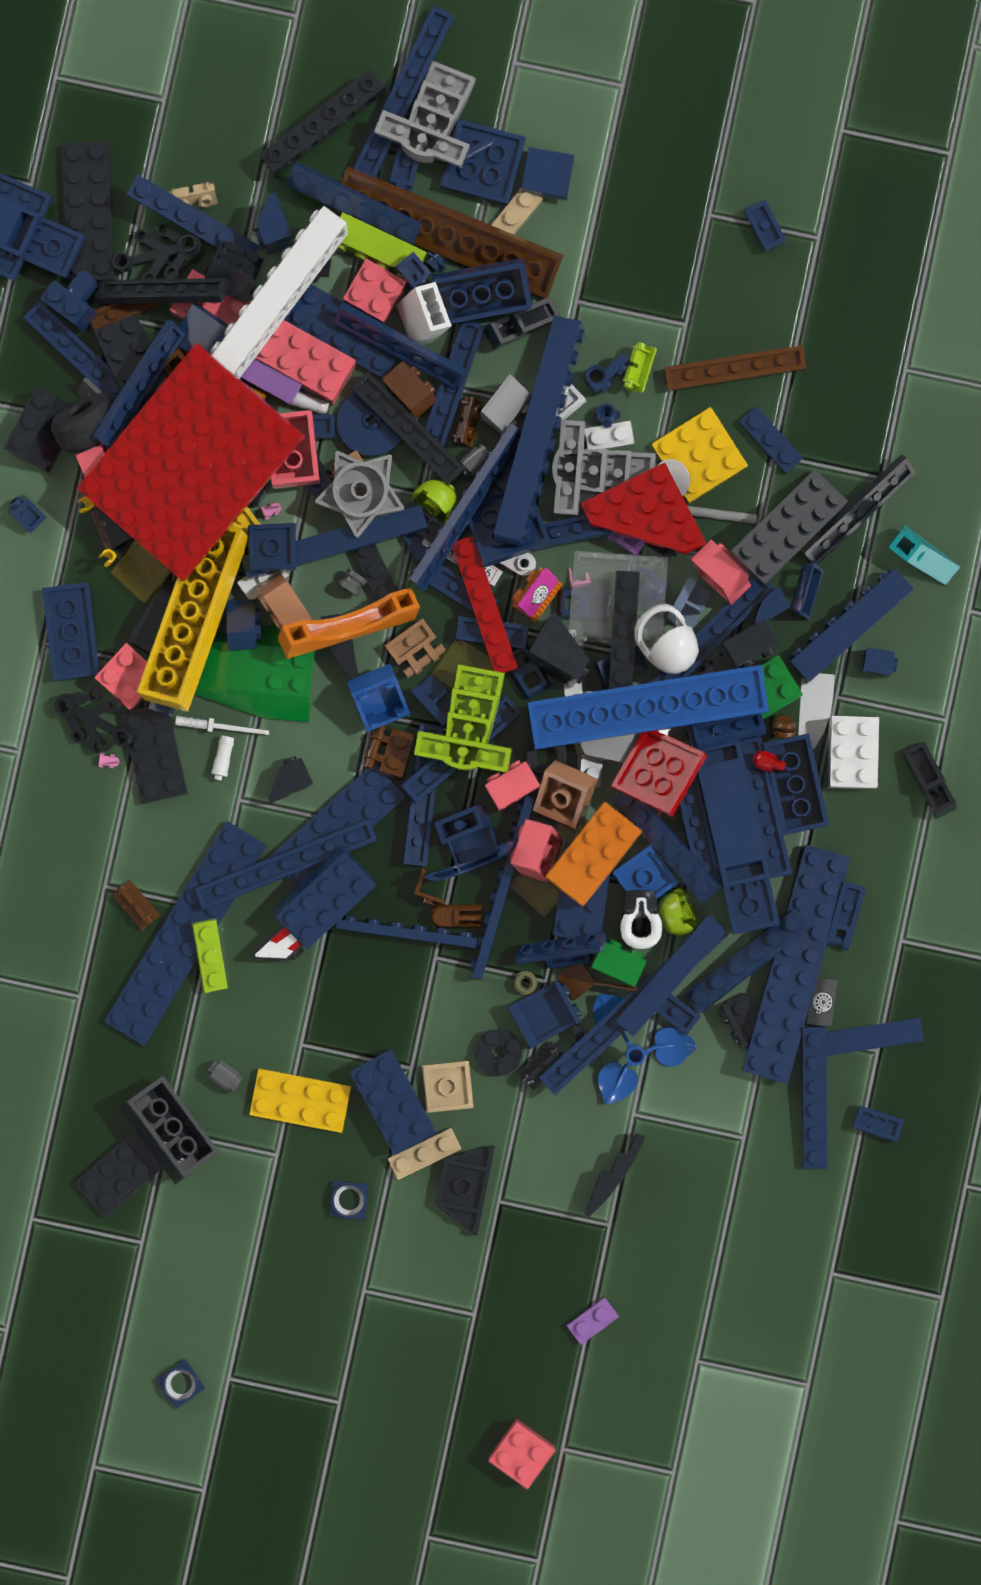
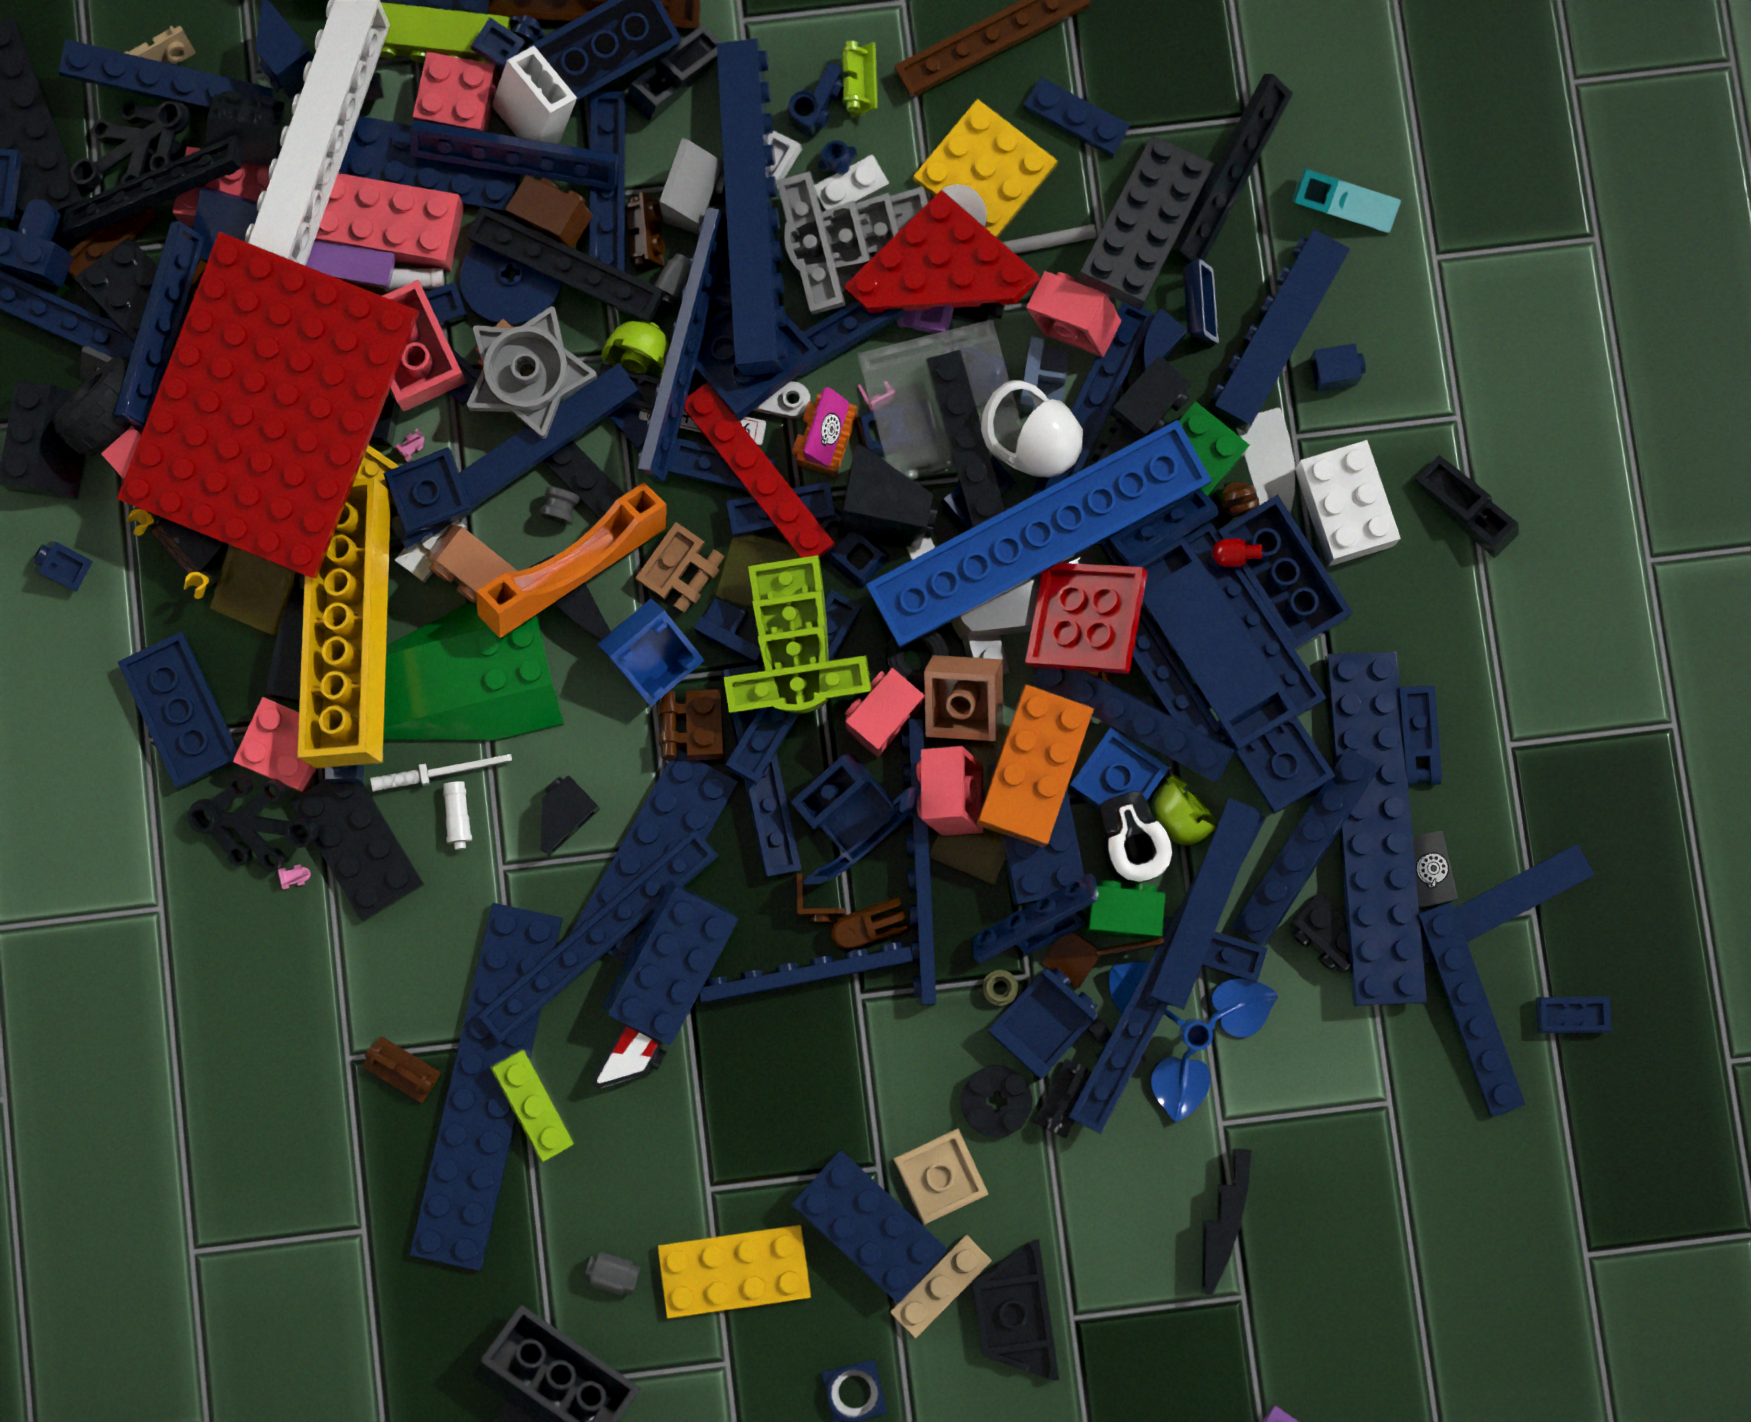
camera: 20 degrees left, 5 degrees down
dark blue brick [227,599,261,650] -> none

